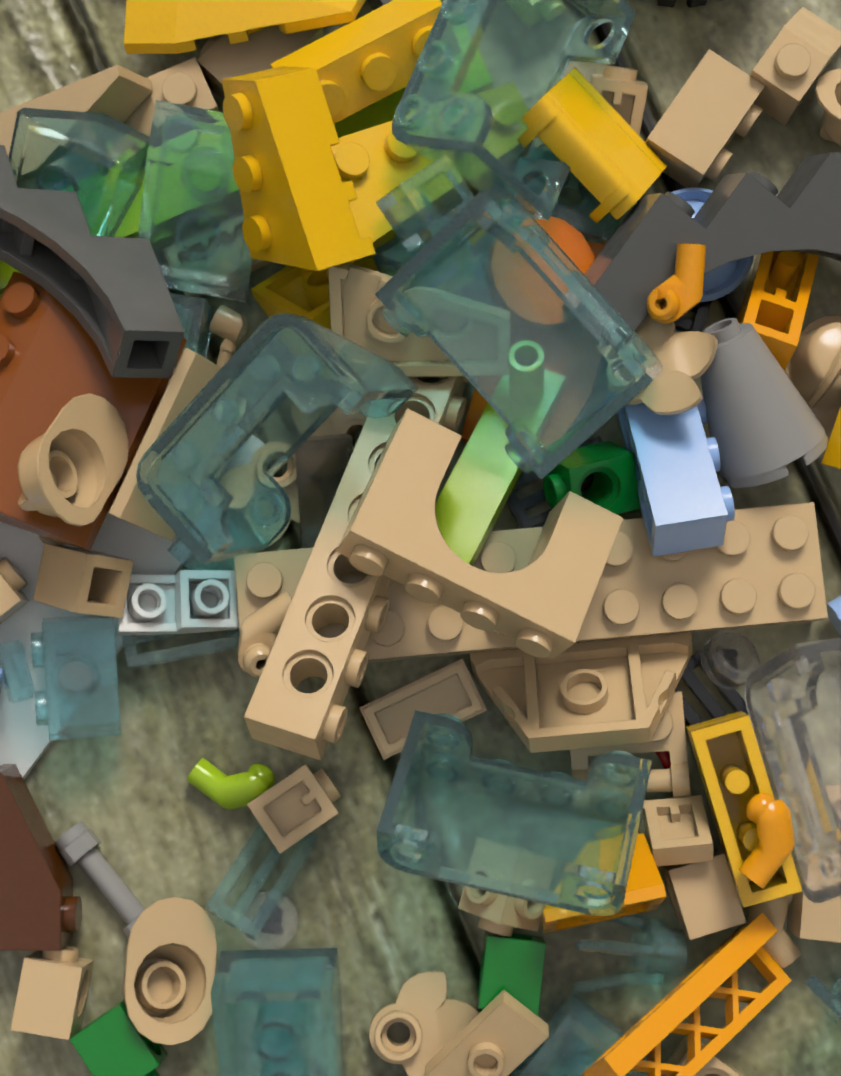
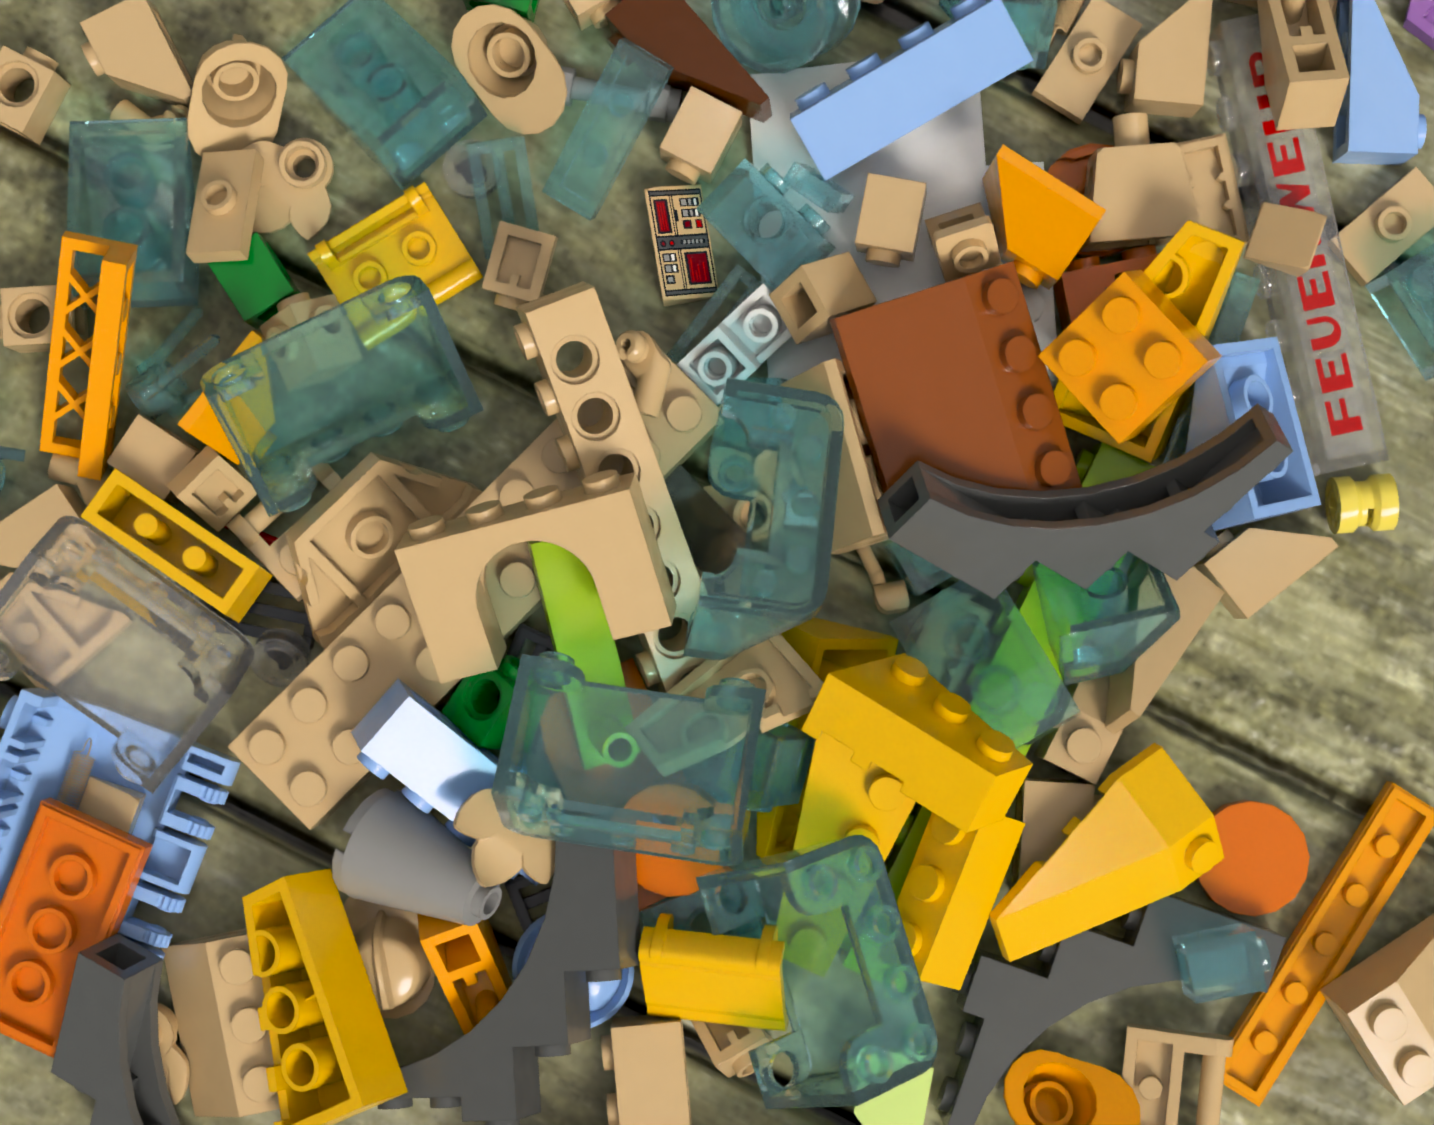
camera: 140 degrees right, 5 degrees up
tan piece [17,393,129,527] -> none
lime arm [186,758,275,810] -> none
tan tile [359,658,487,760] -> none
clear light blue brick [376,154,480,253] -> none
light orange arm [646,244,706,324] -> none
light orange arm [739,793,795,889] -> none
none -> yellow piece [307,182,483,349]
none -> clear light blue tile [542,38,674,221]
none -> slope [644,184,720,307]
none -> tan brick [659,86,743,185]

